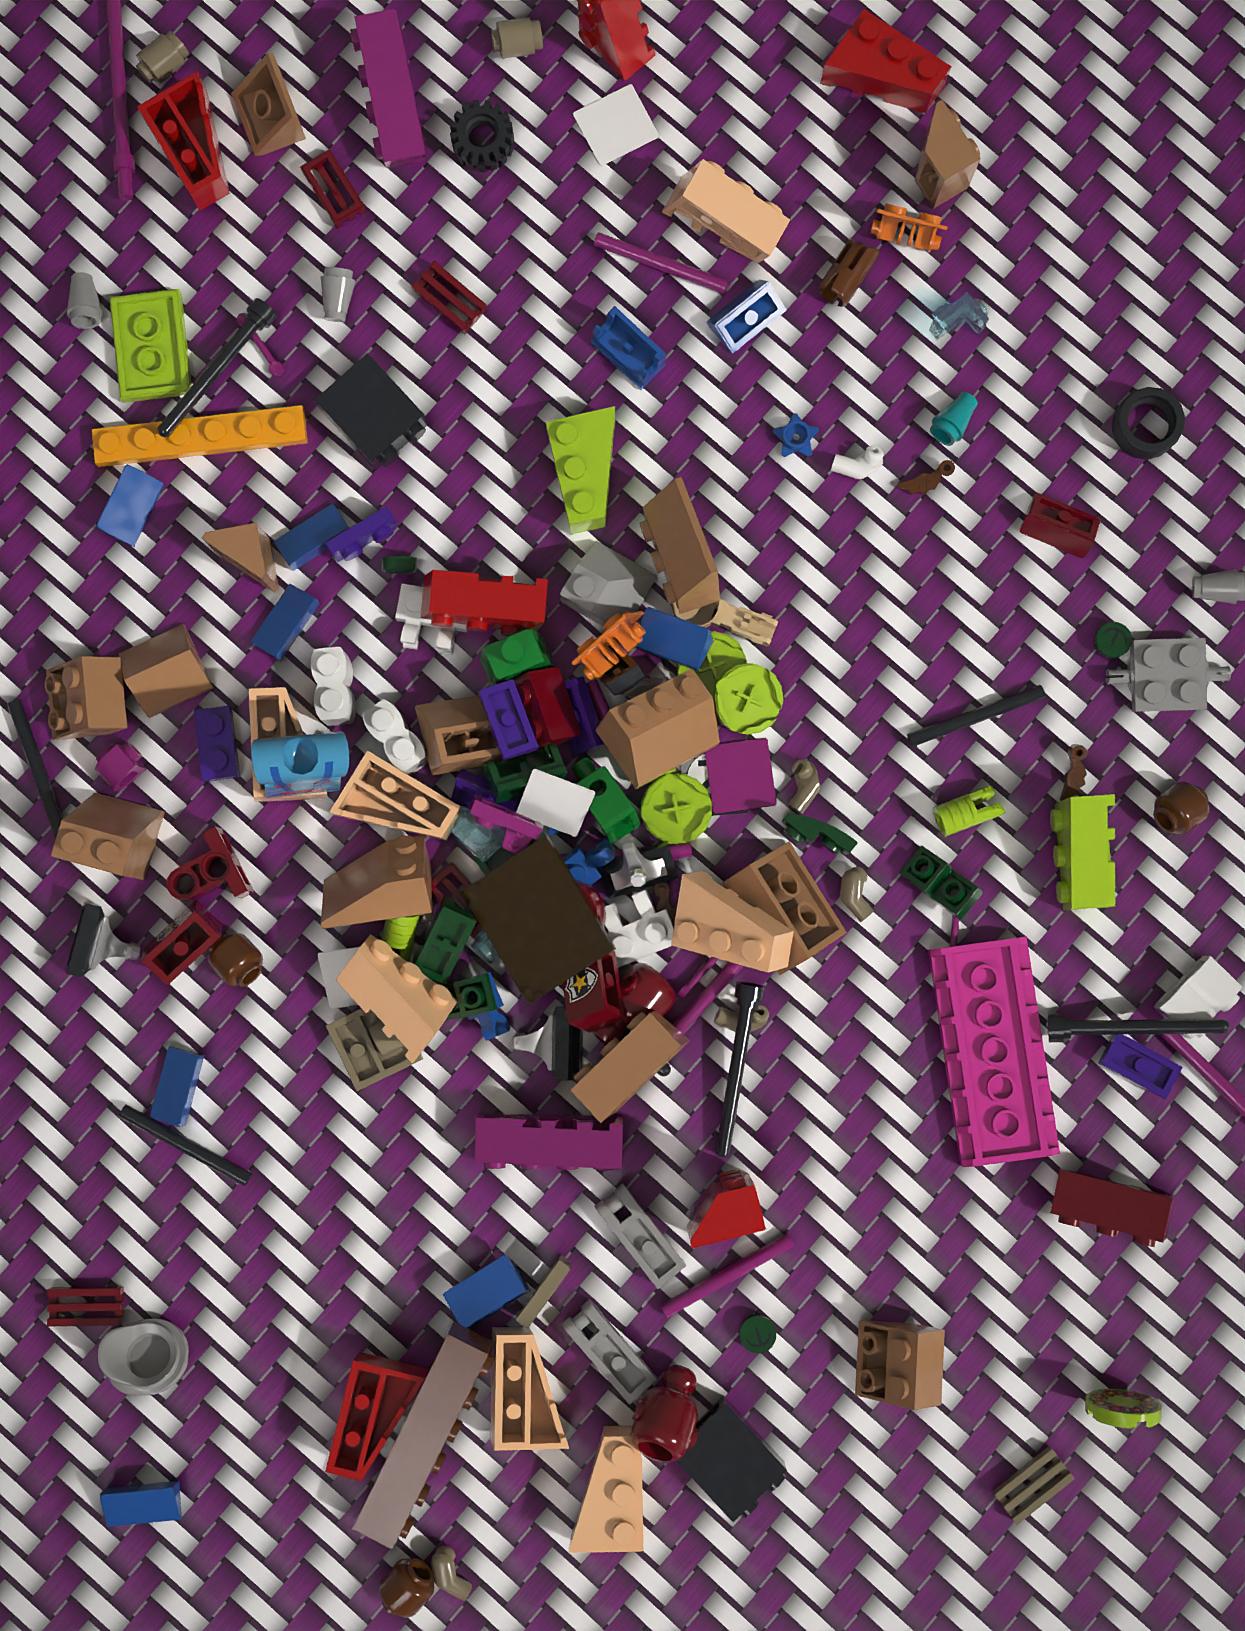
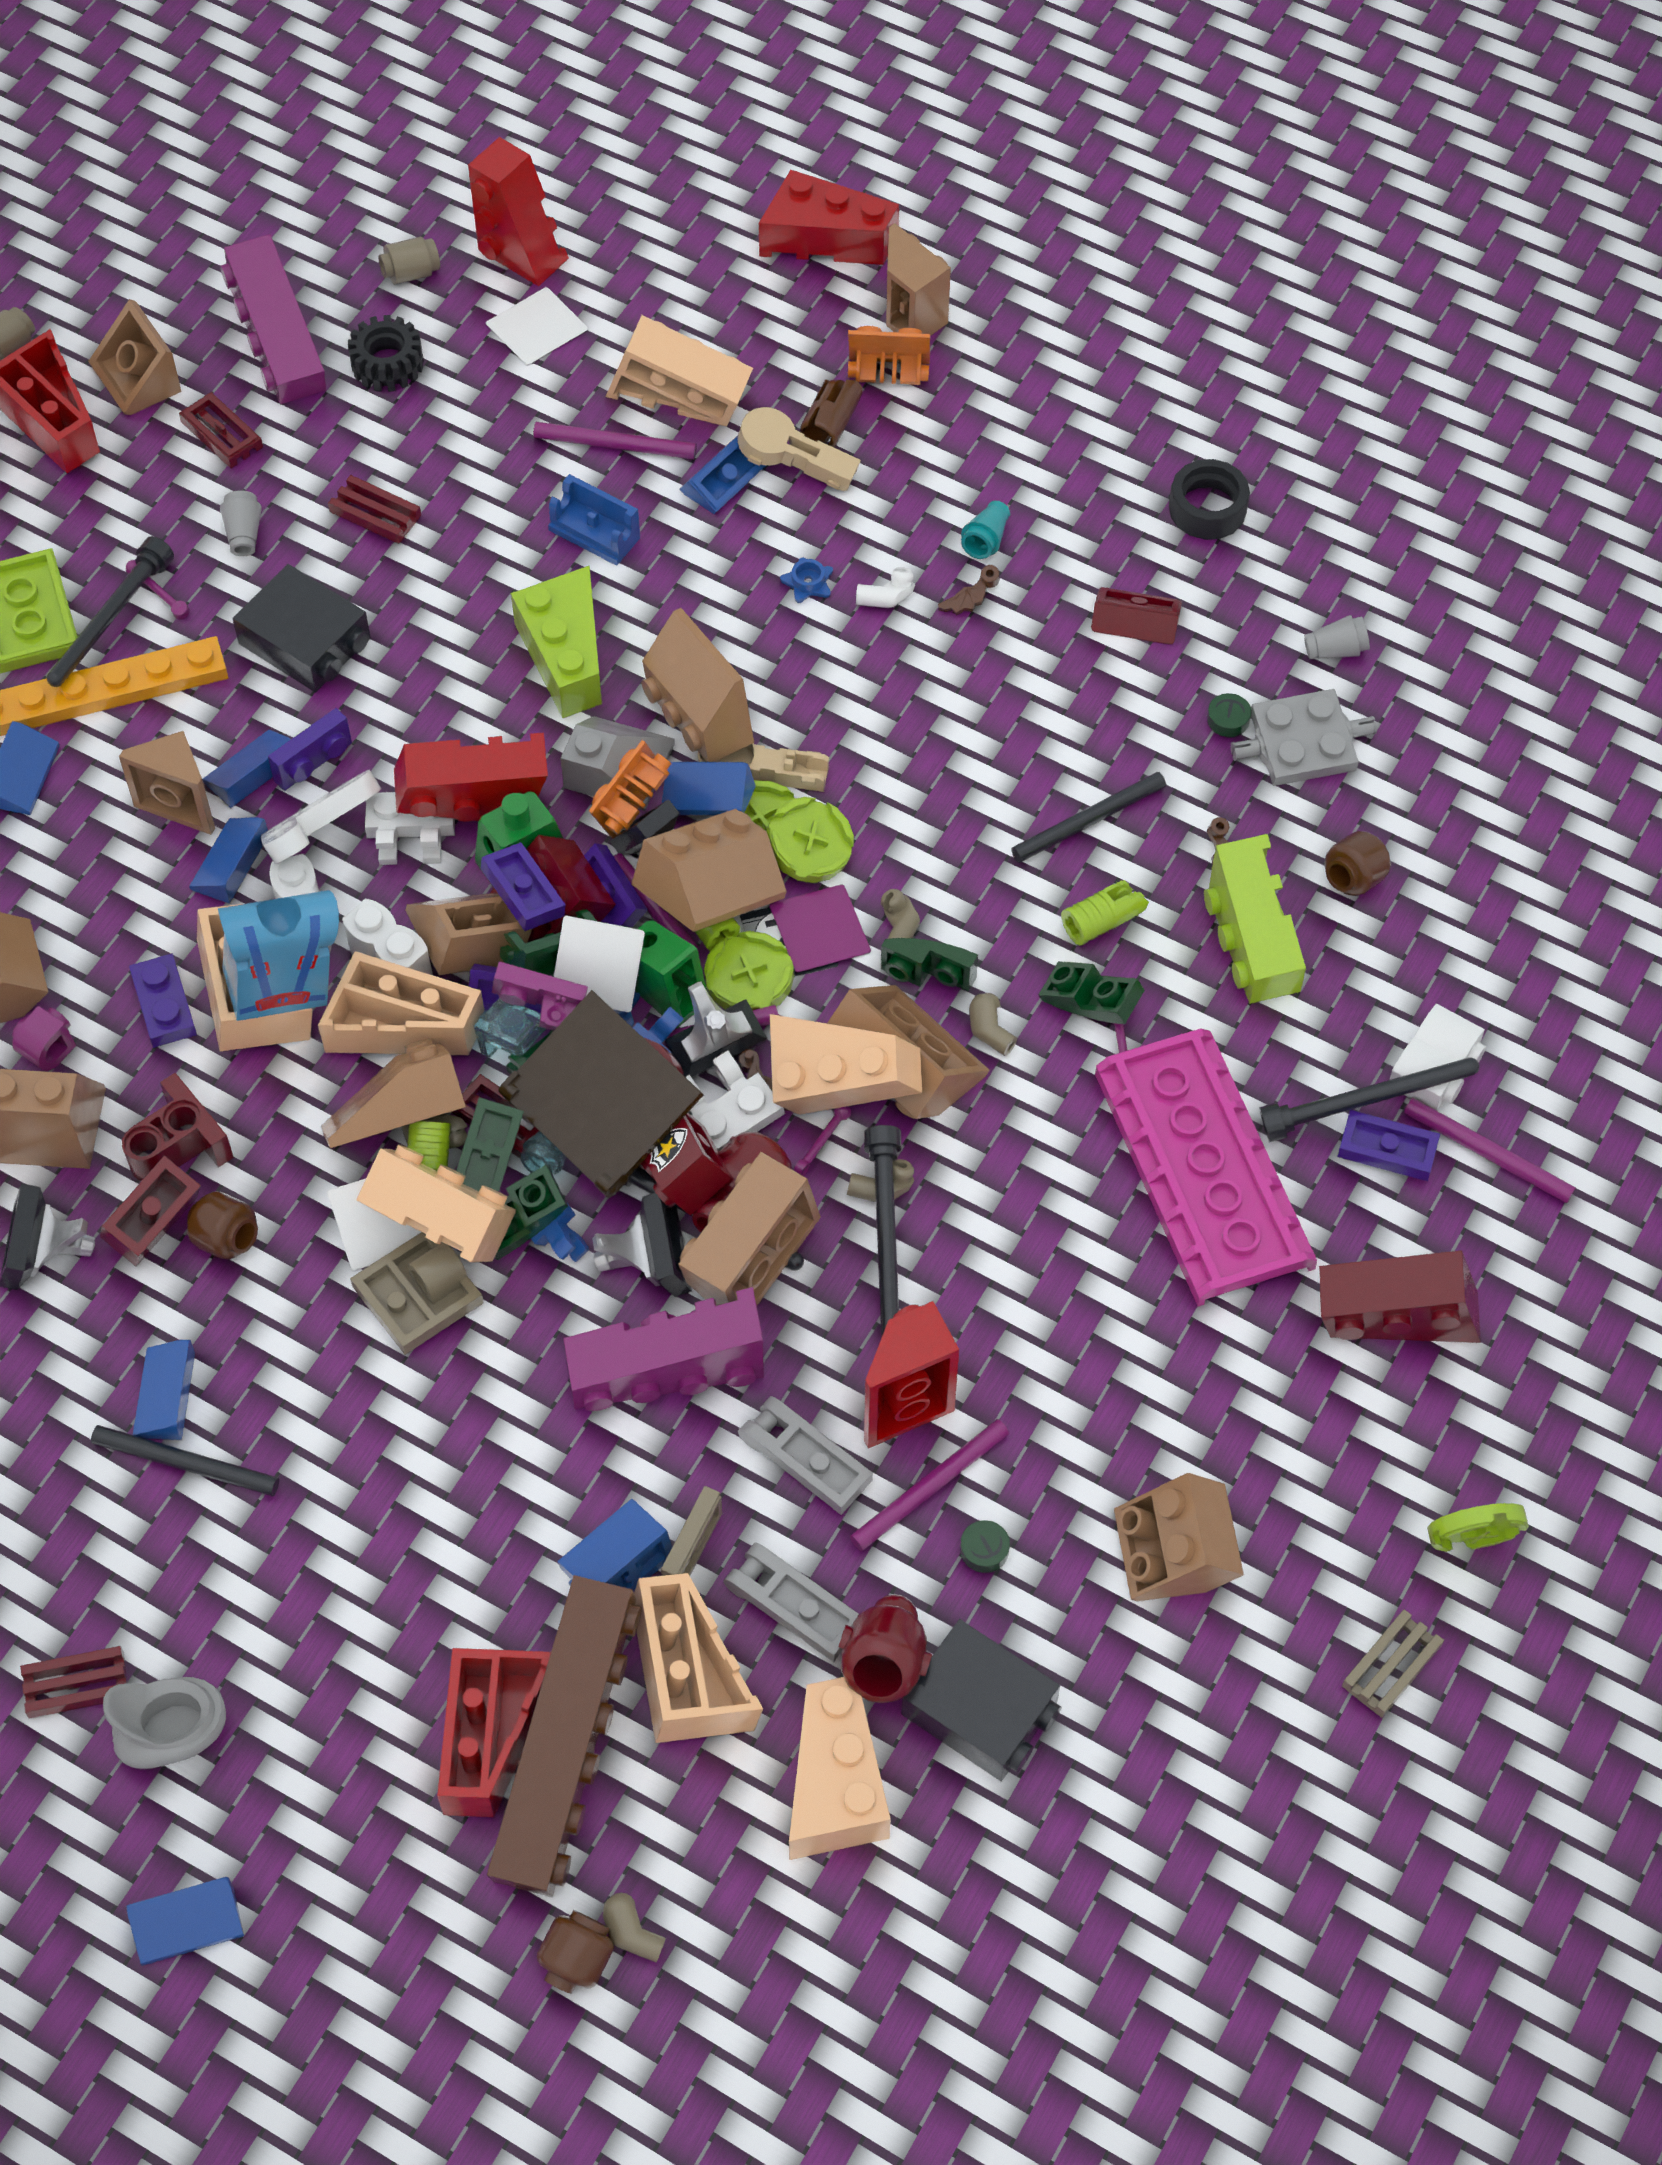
camera: 15 degrees left, 25 degrees down
medium nougat slope [119,624,214,718] -> none
dark green tile [381,556,417,574] -> none
magenta bar [673,962,744,1034] -> none
clear light blue bracket [929,292,989,340] -> none
none -> white beam [261,770,382,864]
none -> tan piece [737,407,861,491]

